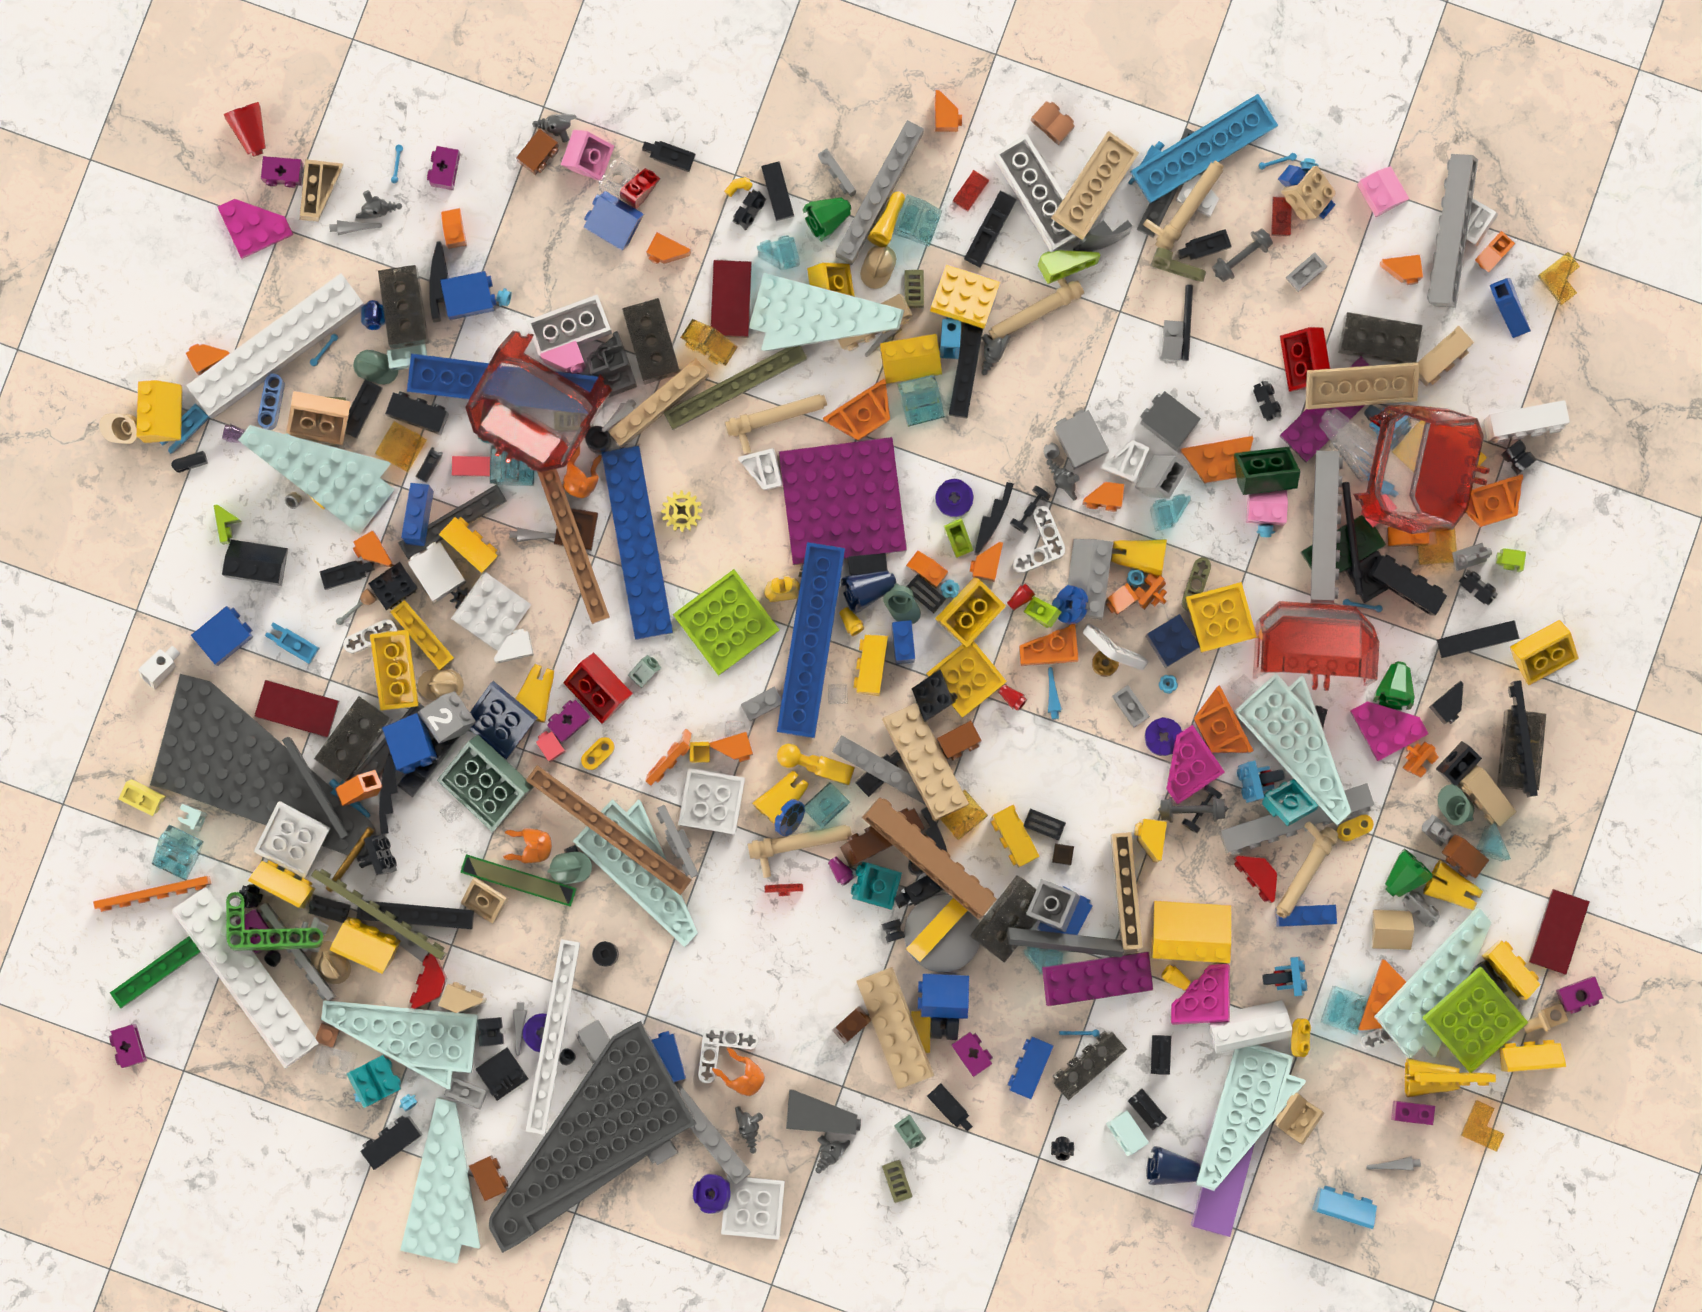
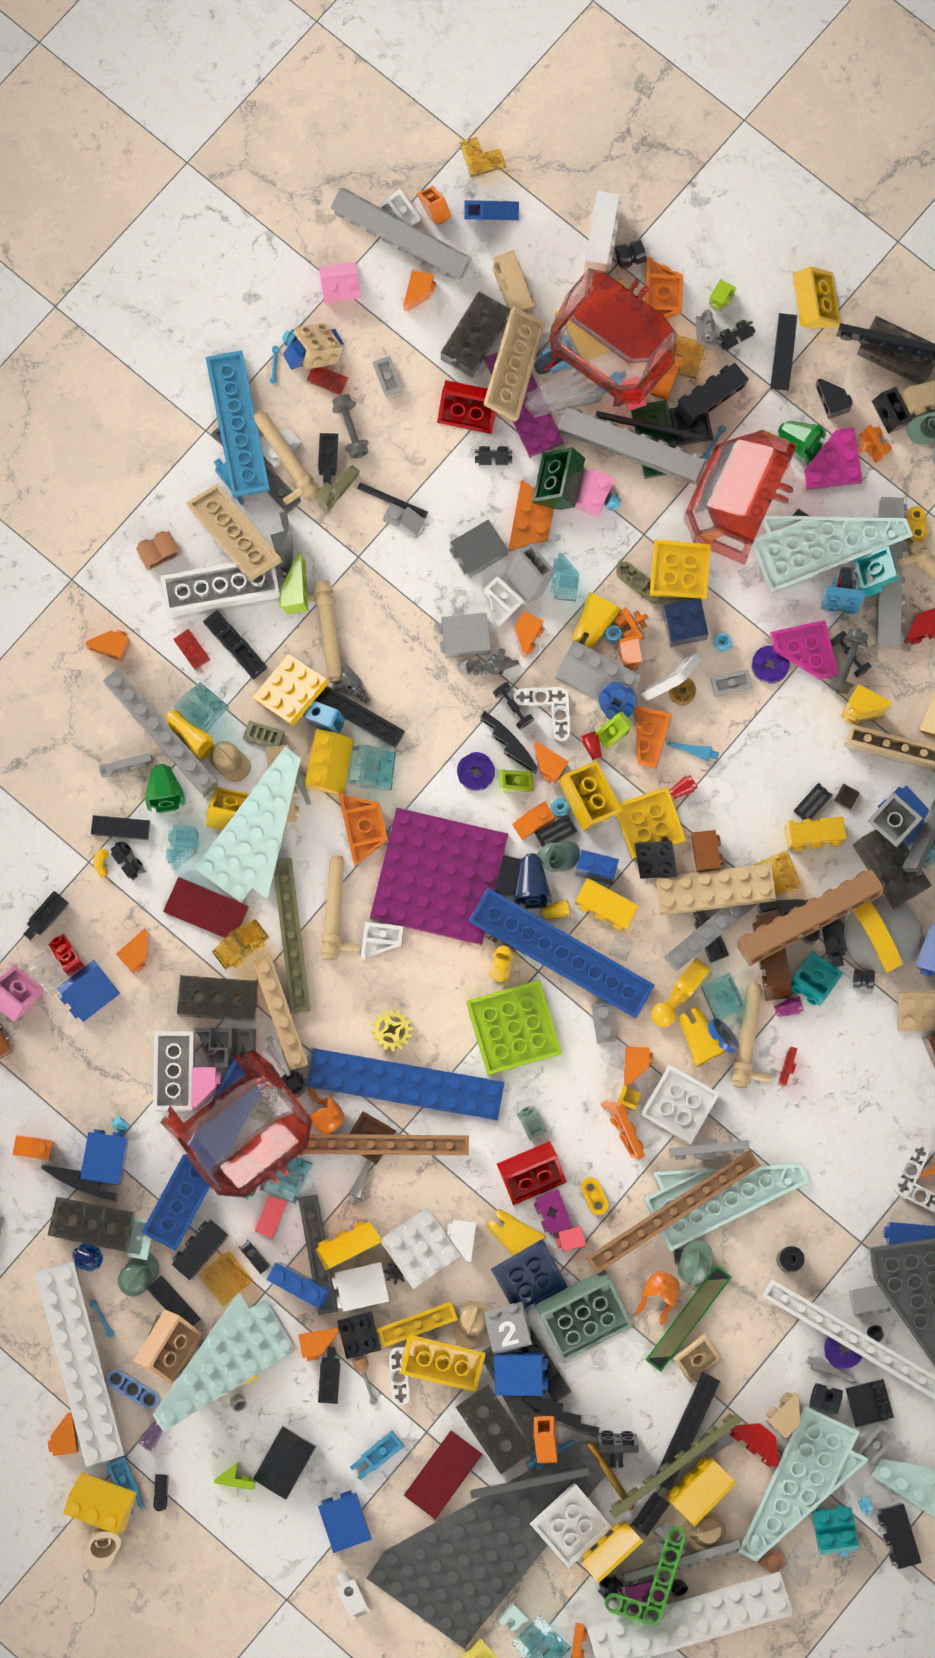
camera: 70 degrees left, 5 degrees down
orange wing [1193,685,1254,753] -> none

